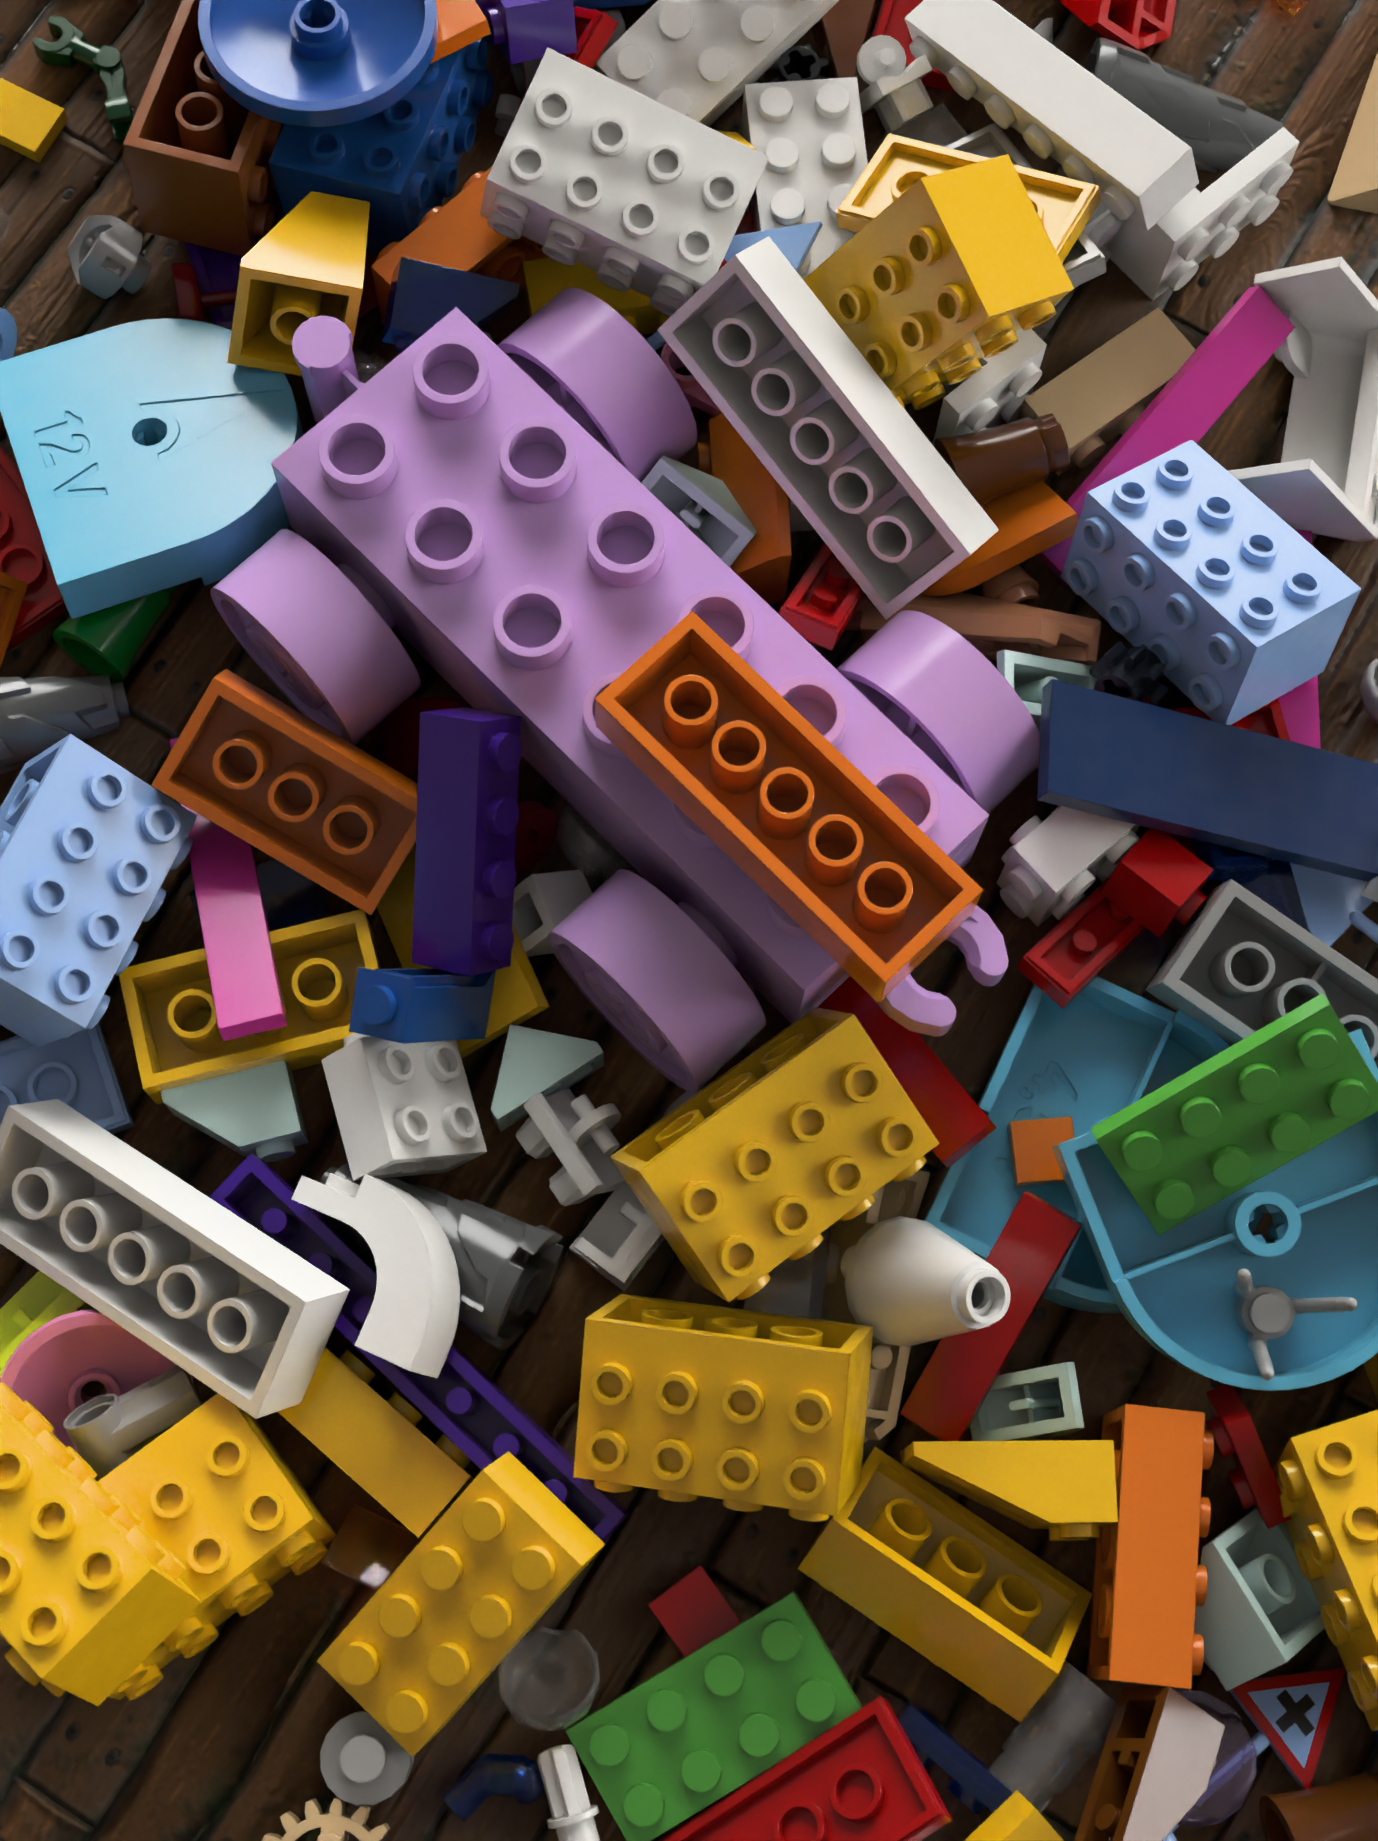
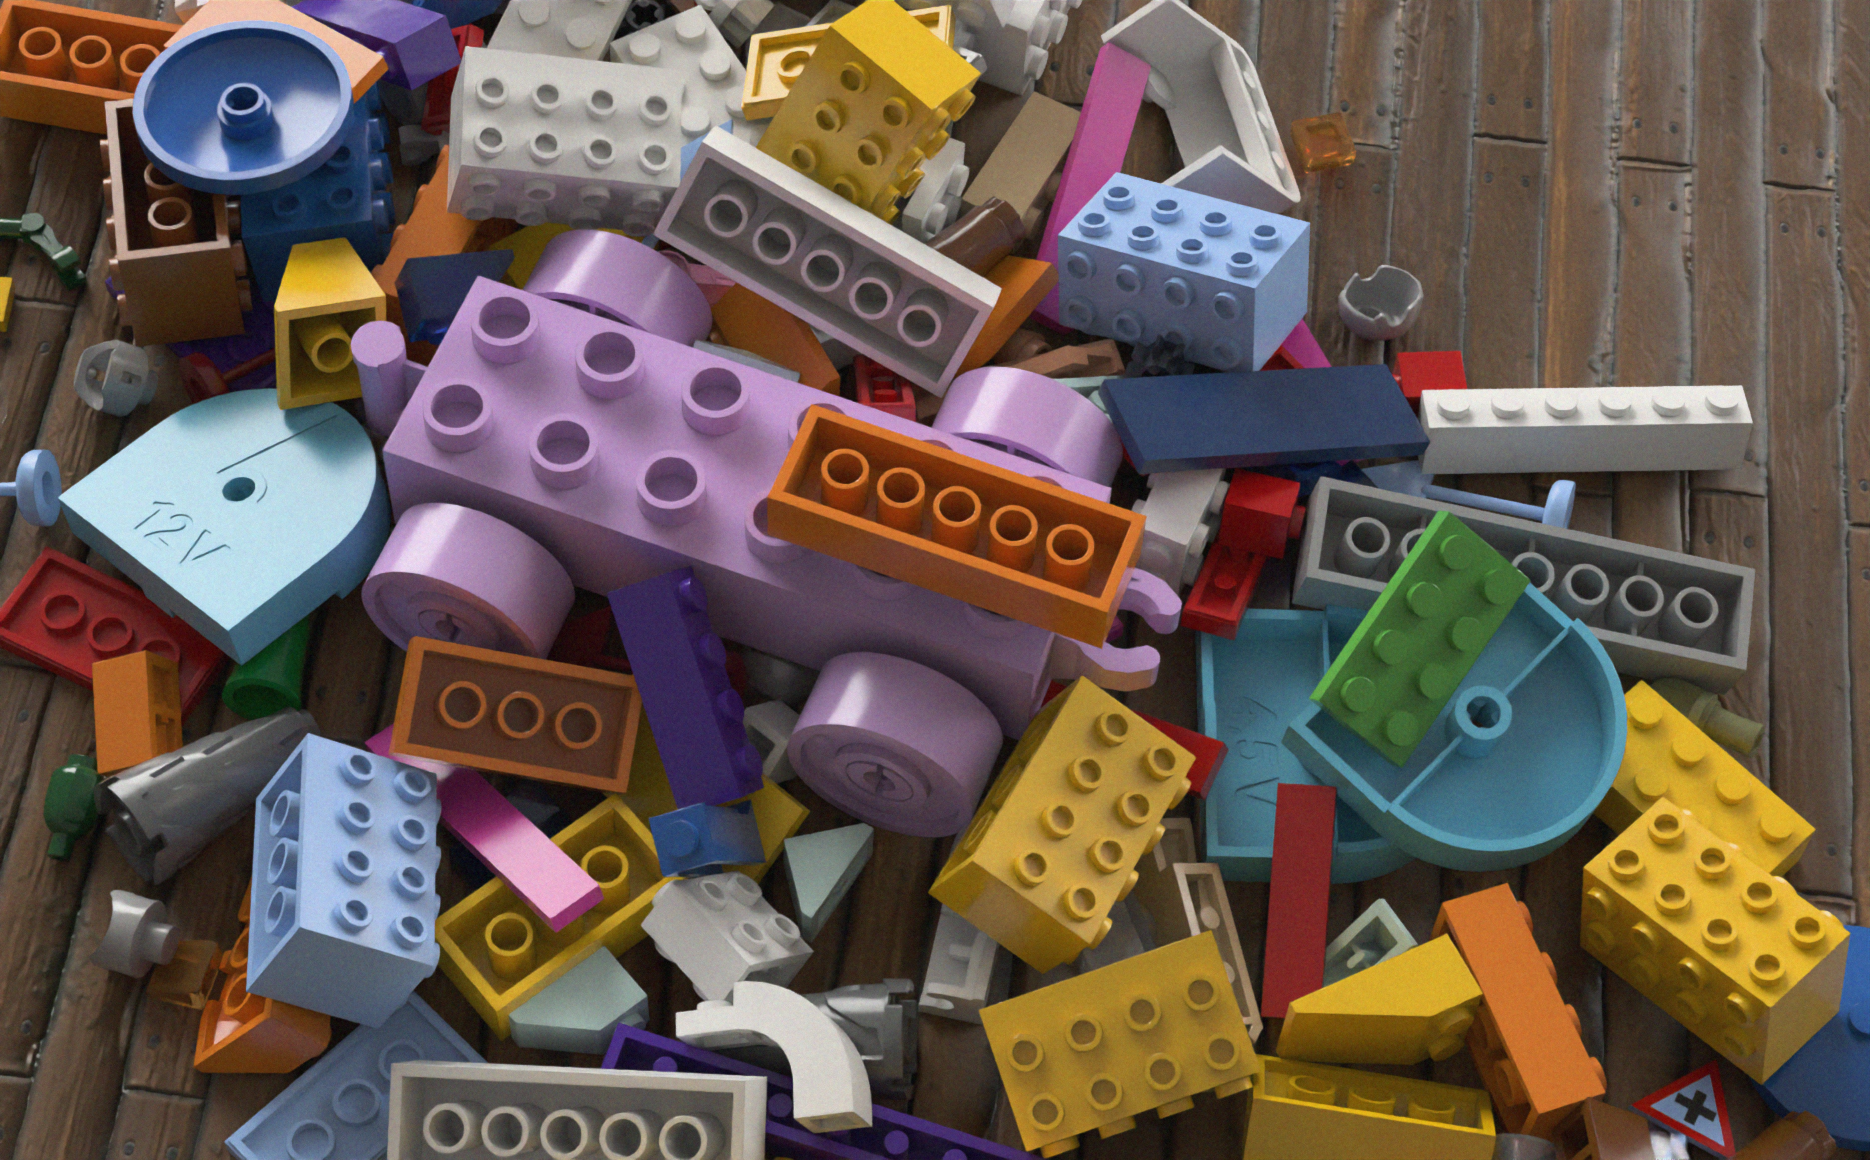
camera: 25 degrees left, 15 degrees down
white hips [516,1089,626,1206] -> none
white cone [840,1216,1011,1347] -> none
orange tile [1007,1117,1075,1187] -> none
light aqua slope [1194,1507,1325,1691] -> none
red plate [1205,1384,1292,1529] -> none
light grey plant [1233,1268,1358,1380] -> none

